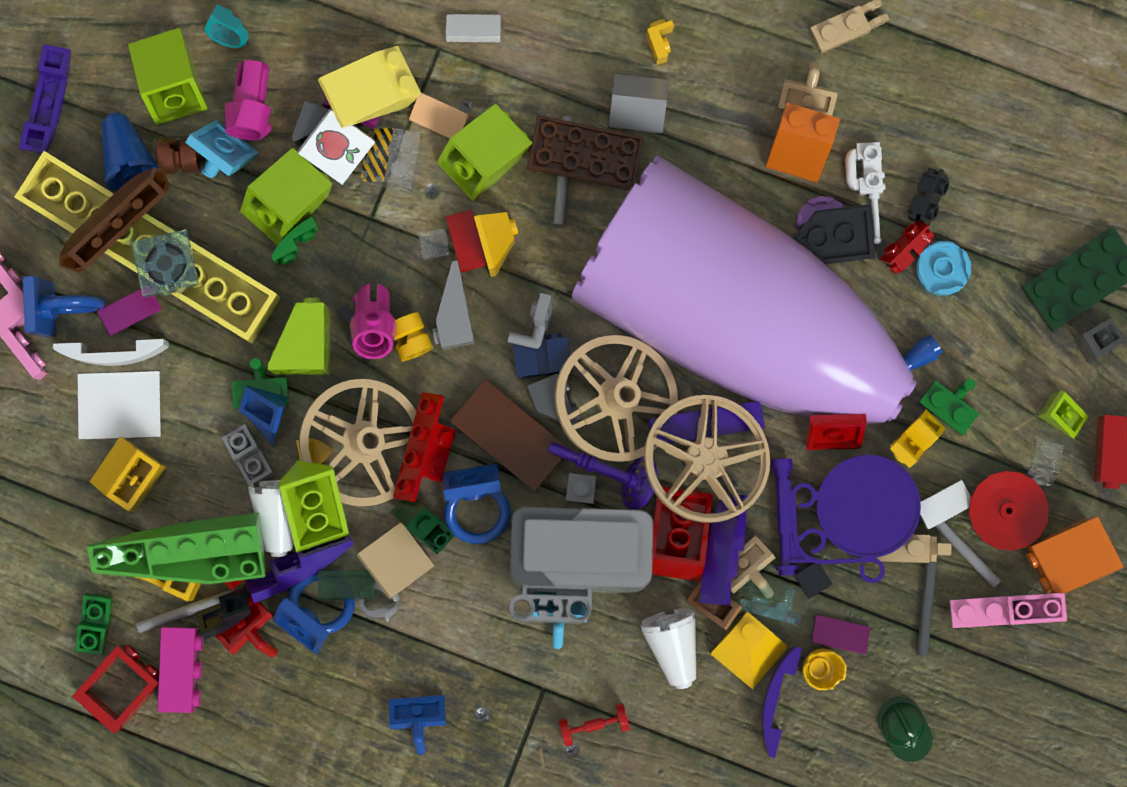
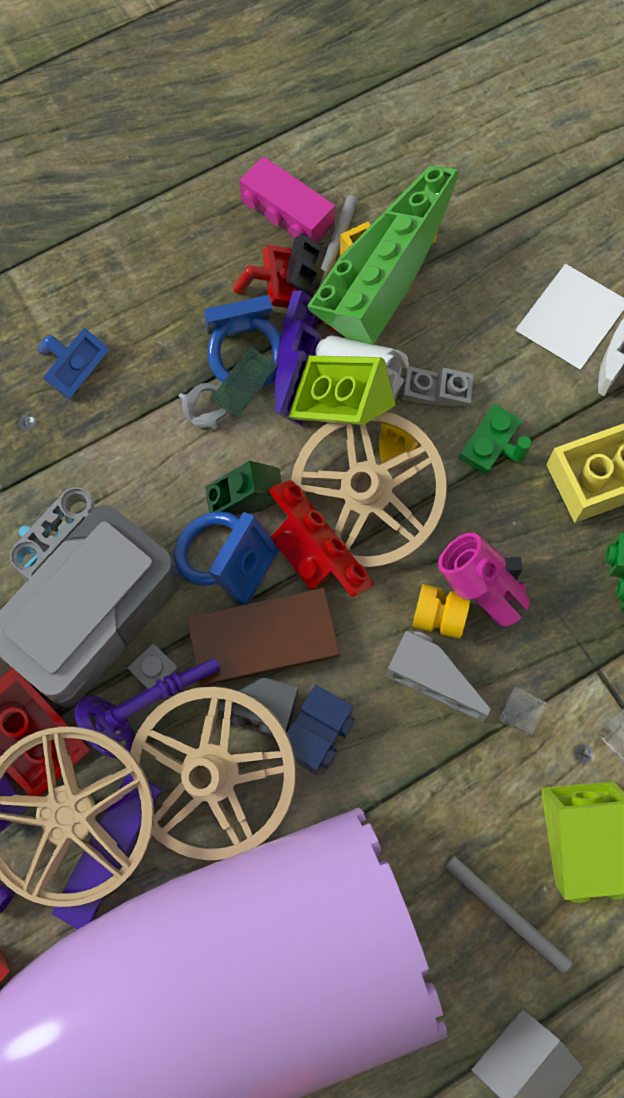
camera: 125 degrees right, 15 degrees down
red window [72,645,159,734] -> none
green slope [75,593,113,655] -> none
yellow slope [89,436,166,513] -> none
blue slope [239,386,287,447] -> none
lime slope [268,298,330,375] -> none
tan tile [356,522,434,600] -> none
red slope [446,210,487,273] -> none
yellow slope [474,212,518,277] -> none
light grey plate [508,293,553,349] -> none
reddish brown tile [527,115,644,191] -> none

